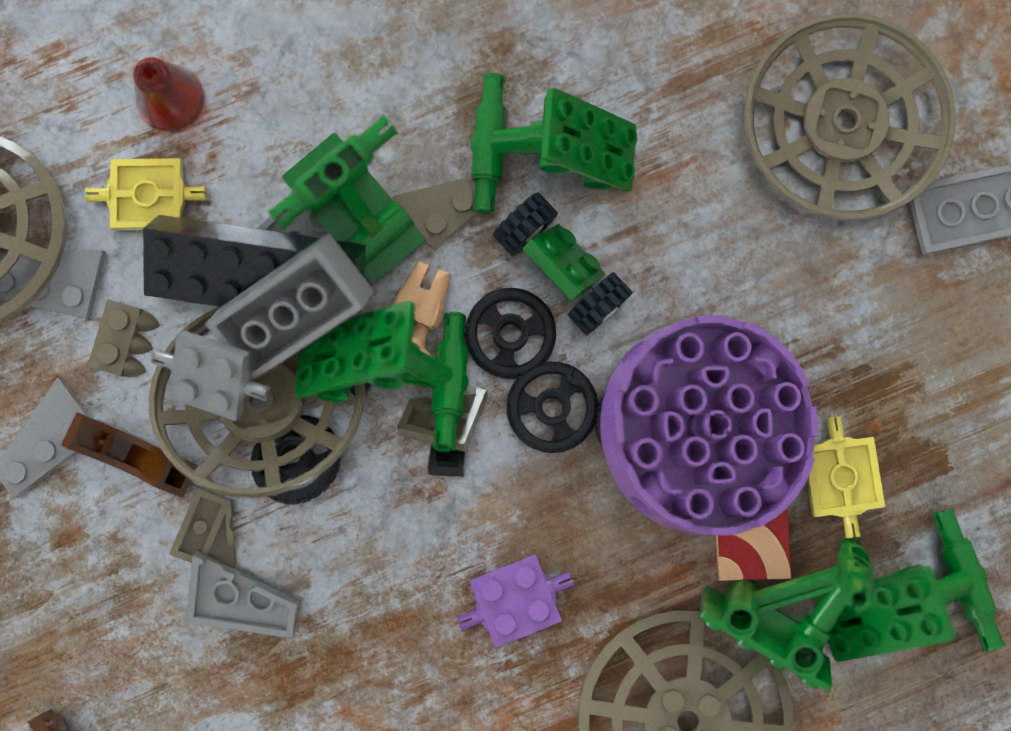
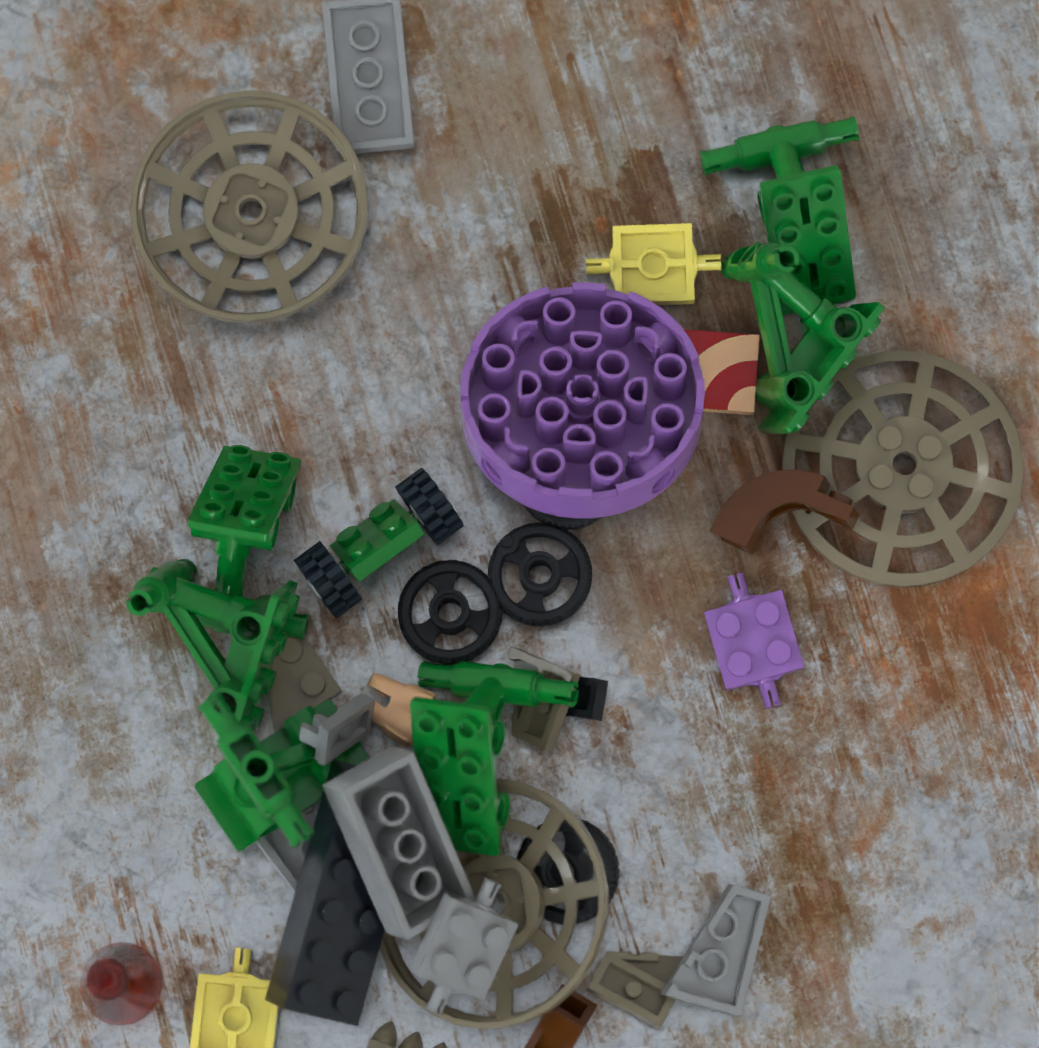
camera: 75 degrees left, 5 degrees down
none -> green plate [126,559,300,731]
none -> light grey plate [299,693,375,766]
none -> reddish brown arch [710,469,860,555]

